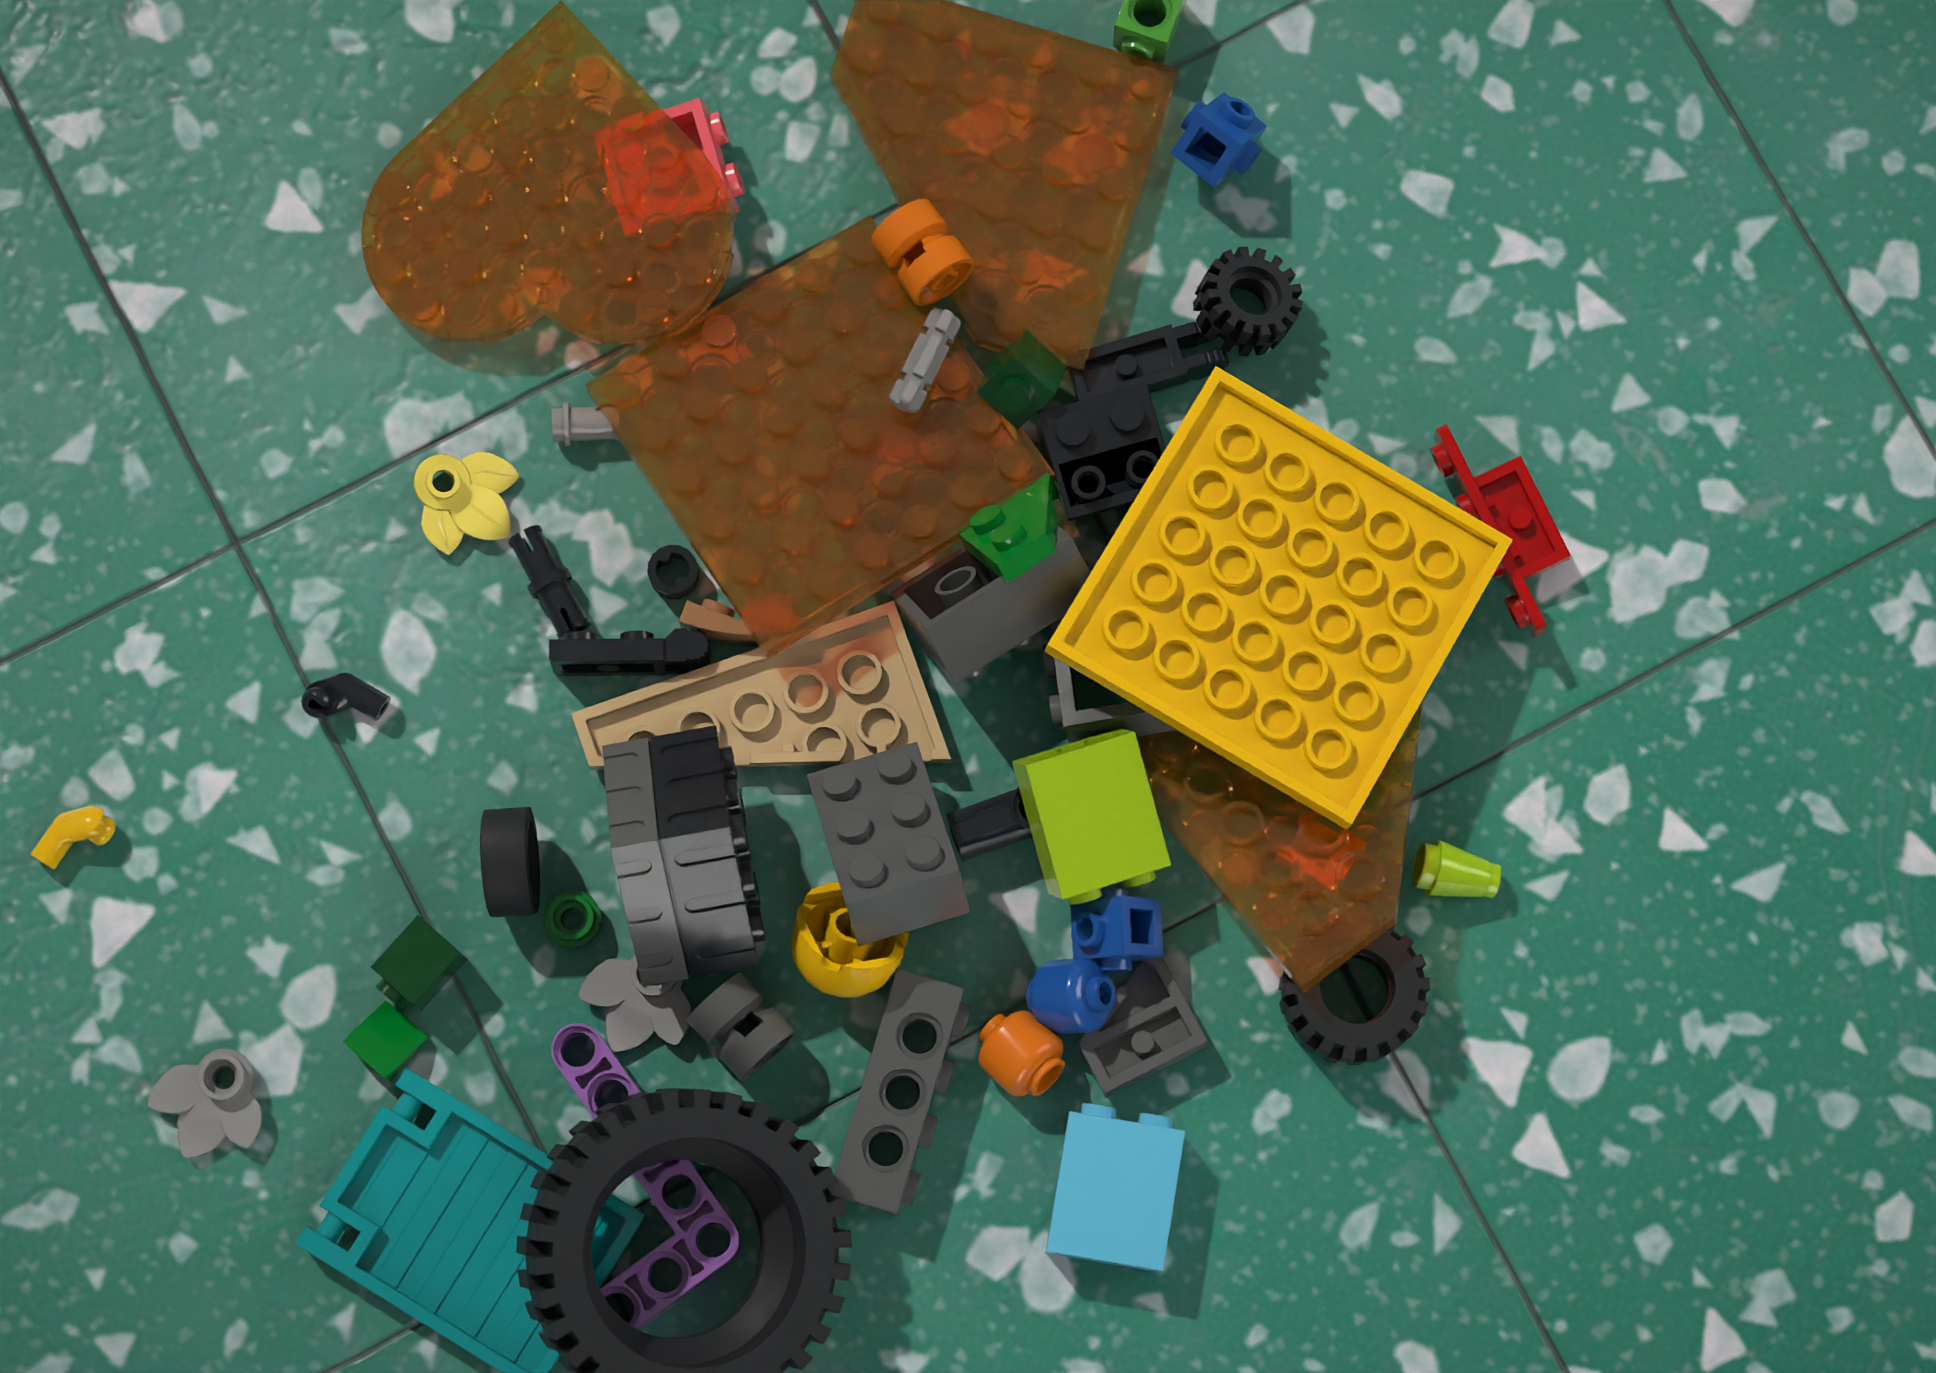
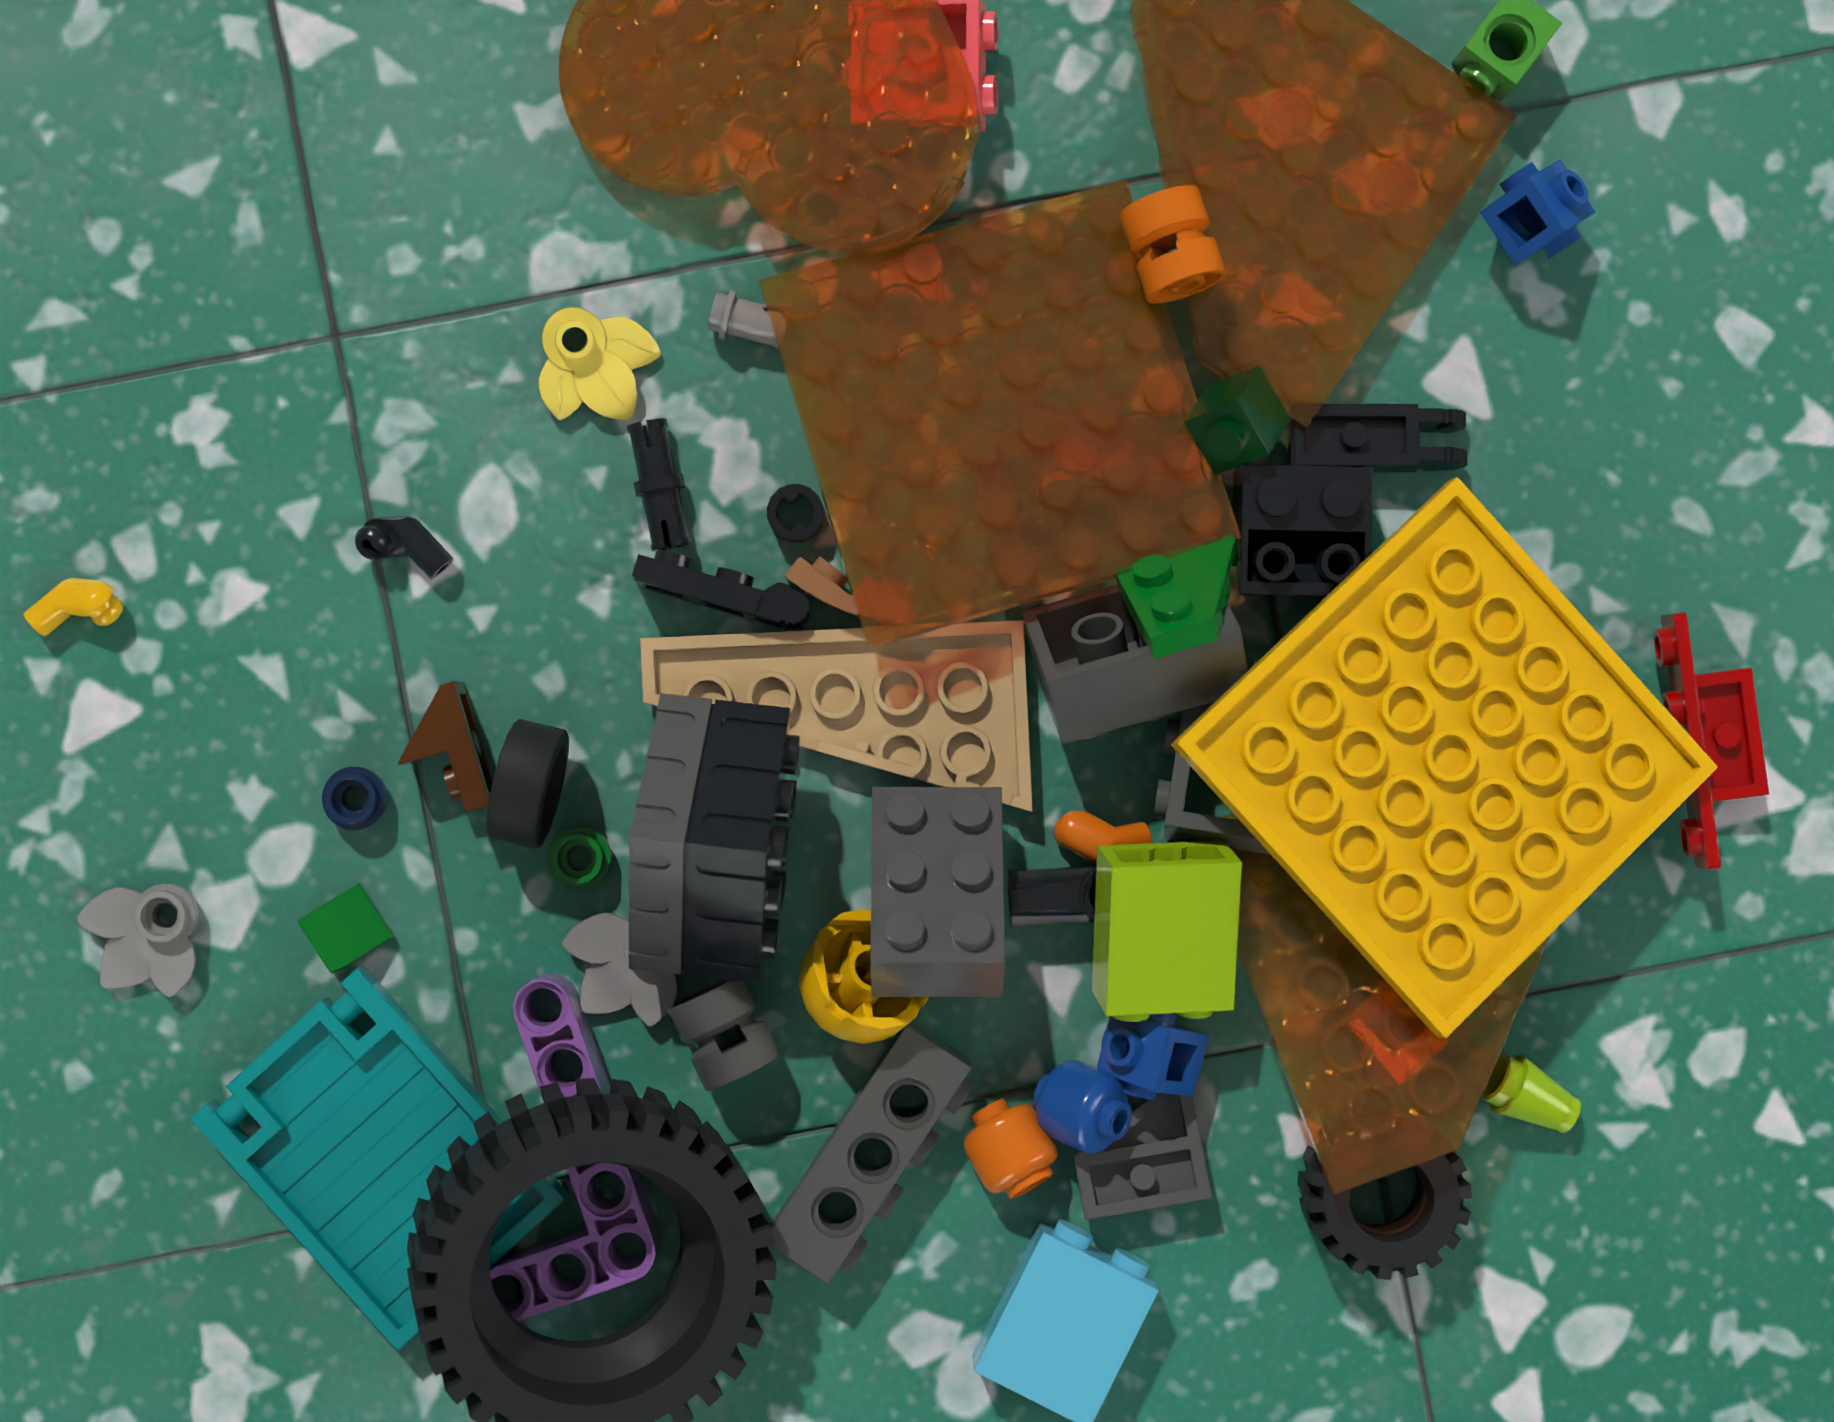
camera: 15 degrees right, 10 degrees up
dark green brick [371,915,468,1011] -> none
light grey axle [889,308,960,414] -> none
black tyre [1193,246,1303,357] -> none
none -> dark blue plate [322,766,387,830]
none -> reddish brown slope [398,681,493,812]
none -> orange arm [1054,810,1152,863]

